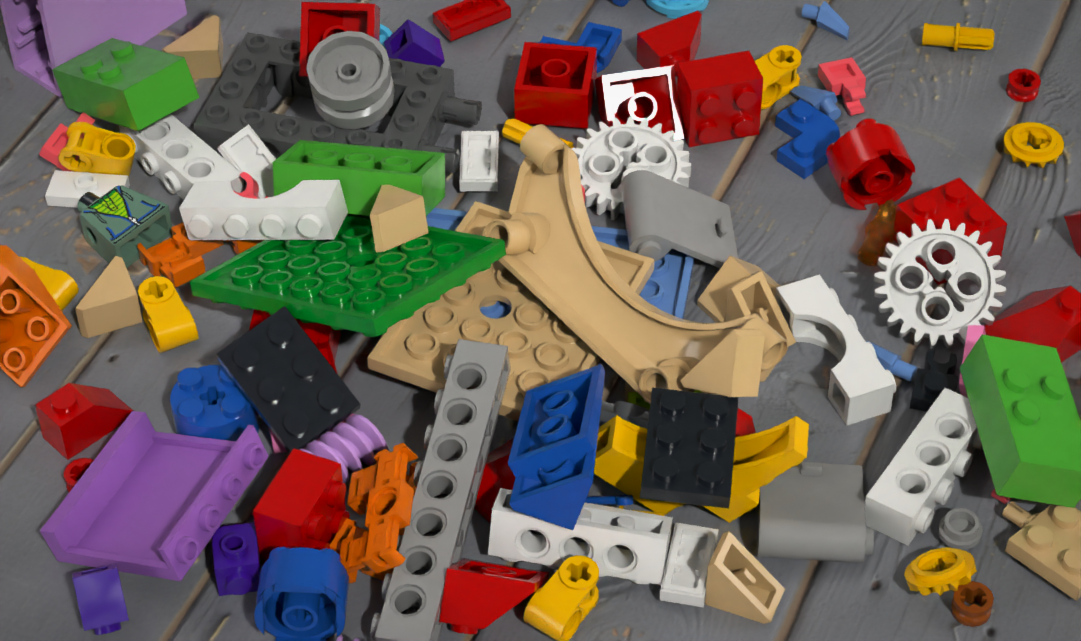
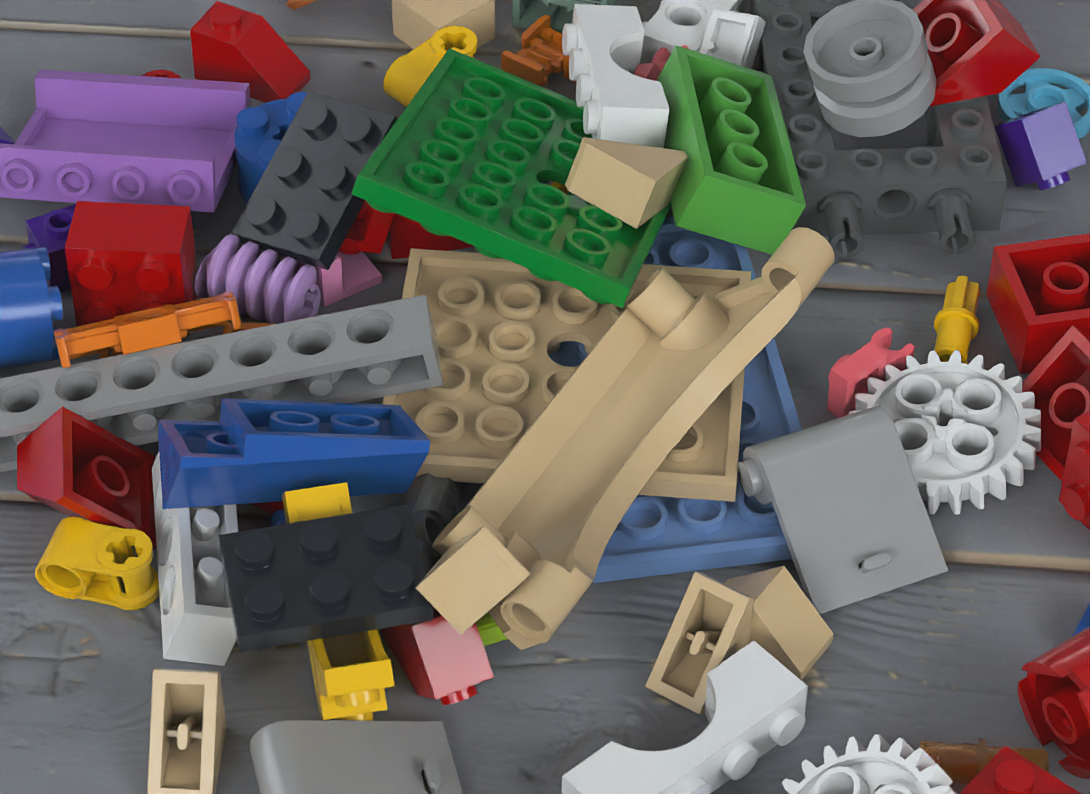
camera: 70 degrees right, 0 degrees up
white plate [459,131,499,192] -> none
white plate [660,523,719,608] -> none

